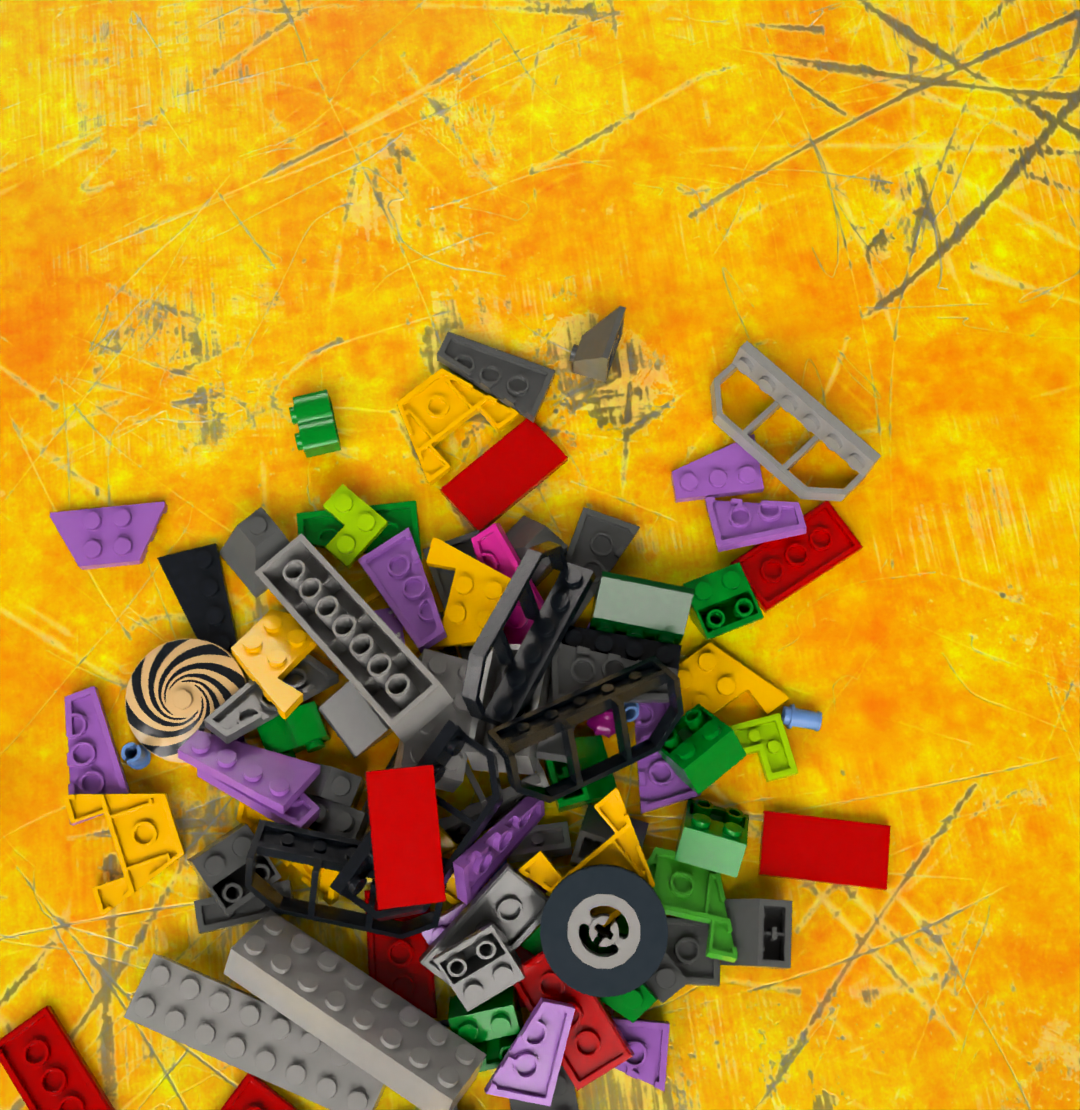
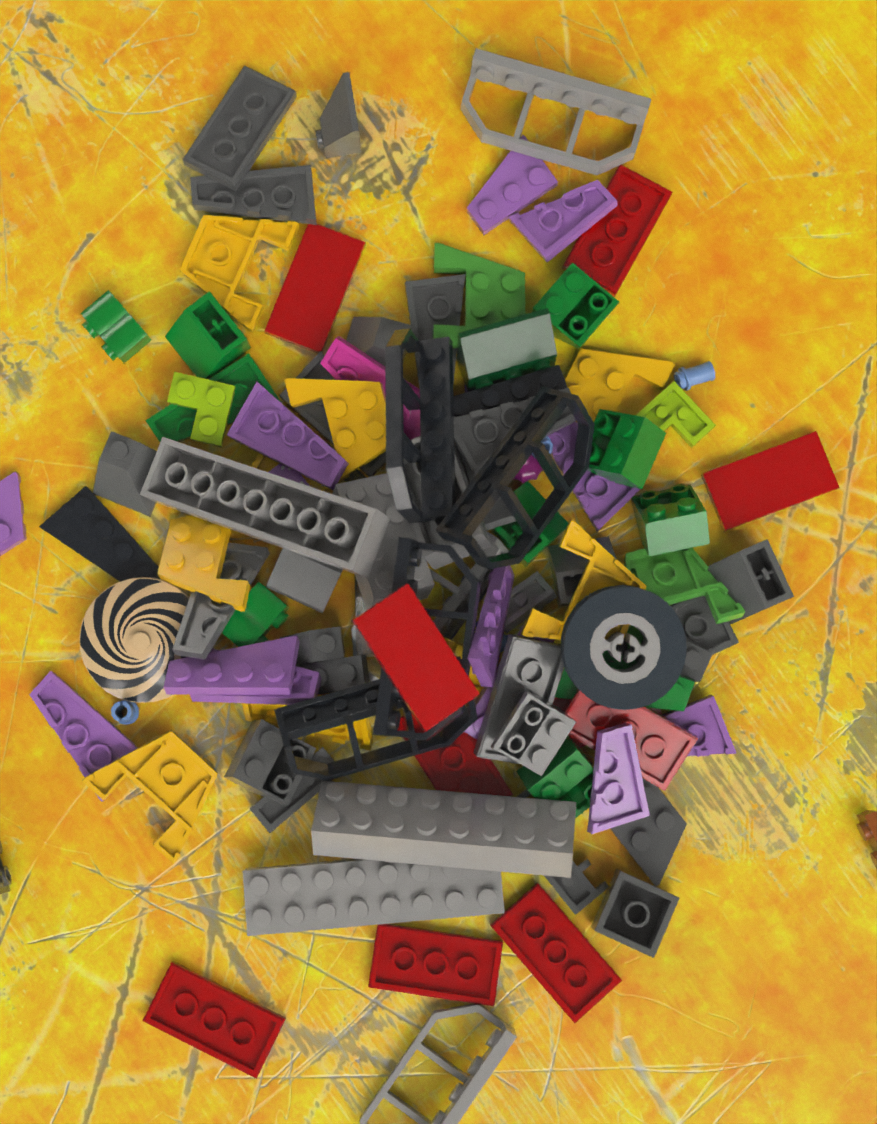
camera: 30 degrees left, 10 degrees up
none -> green slope [165,291,251,379]
none -> dark grey tile [183,66,297,191]
none -> bright green wing [433,243,525,348]

